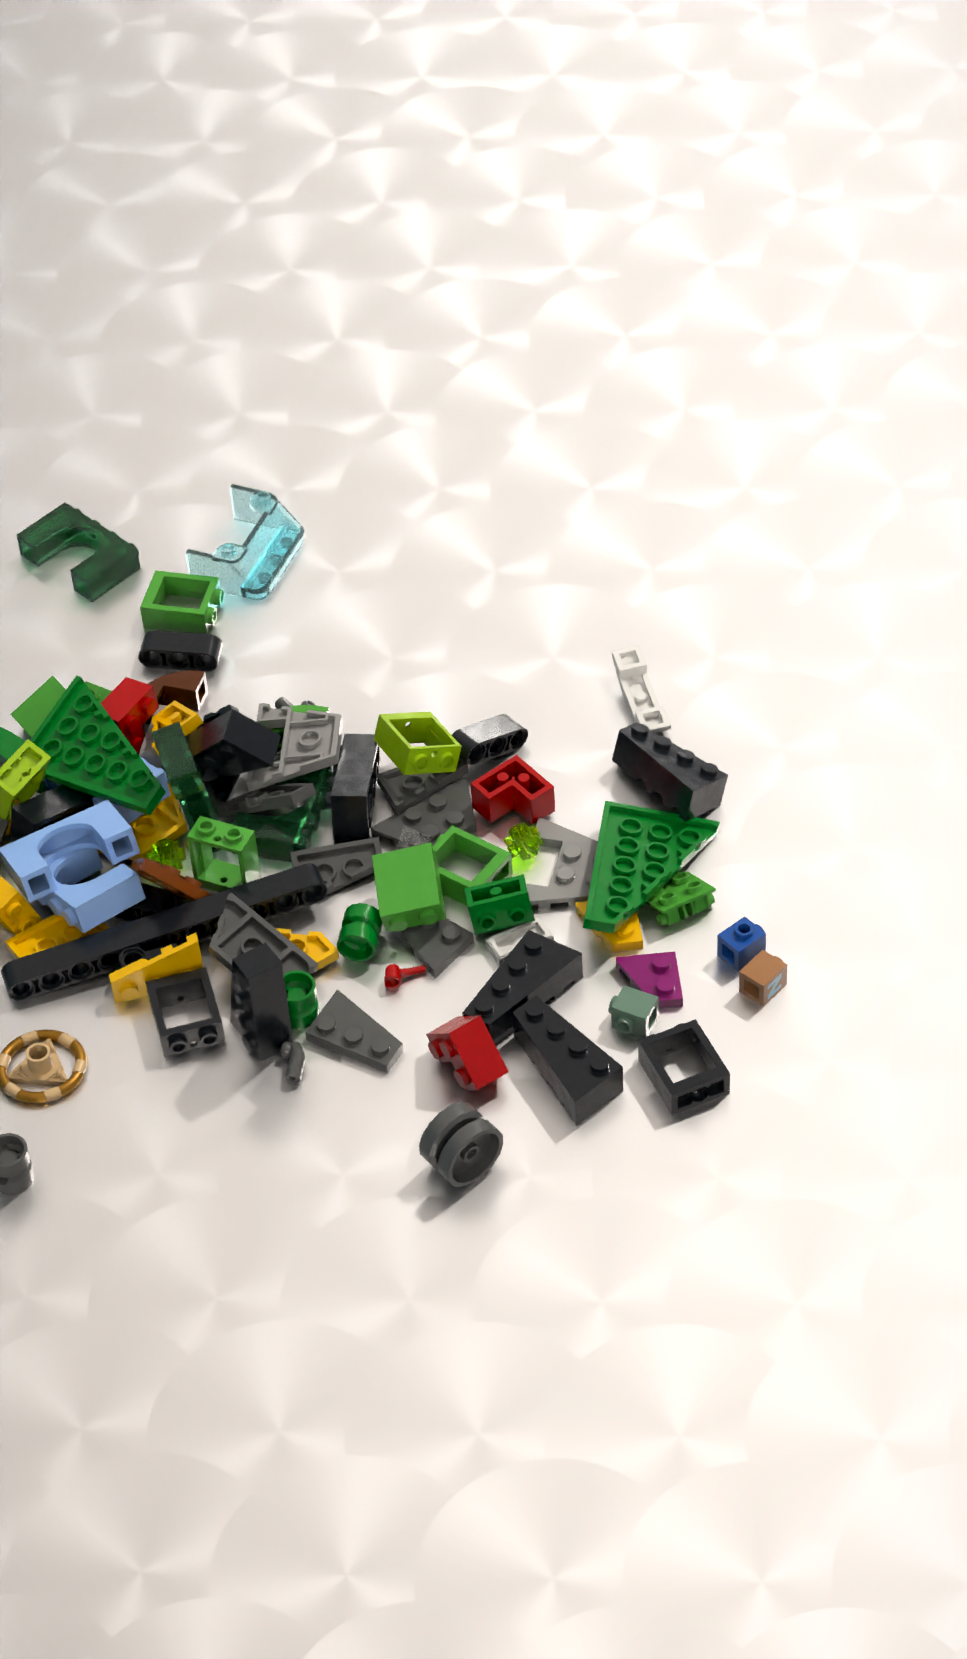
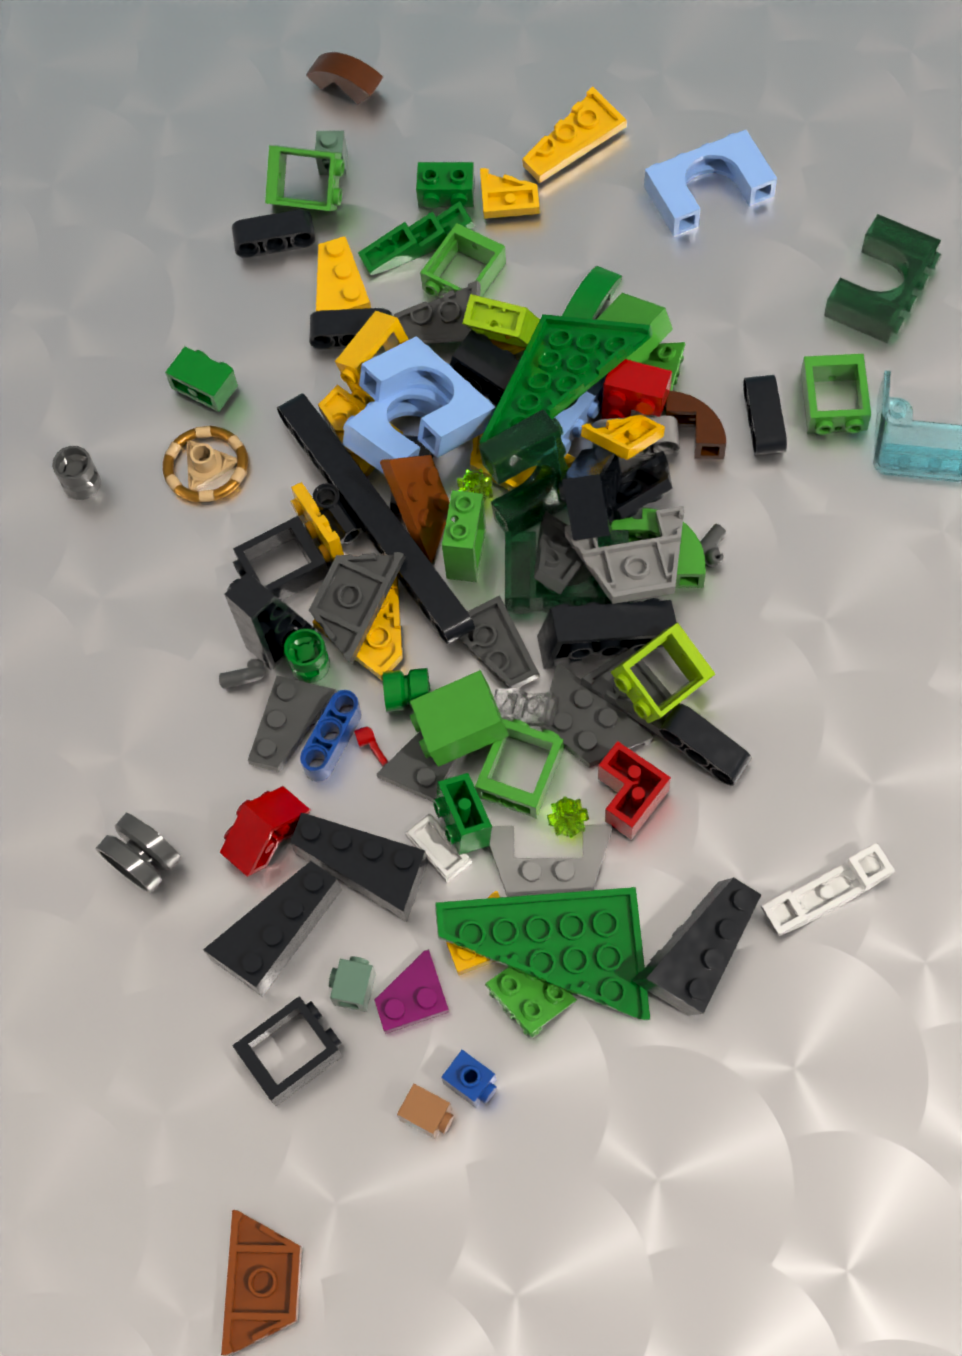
camera: 80 degrees right, 20 degrees up
none -> dark orange wing [221,1210,302,1356]
none -> blue beam [300,690,362,782]

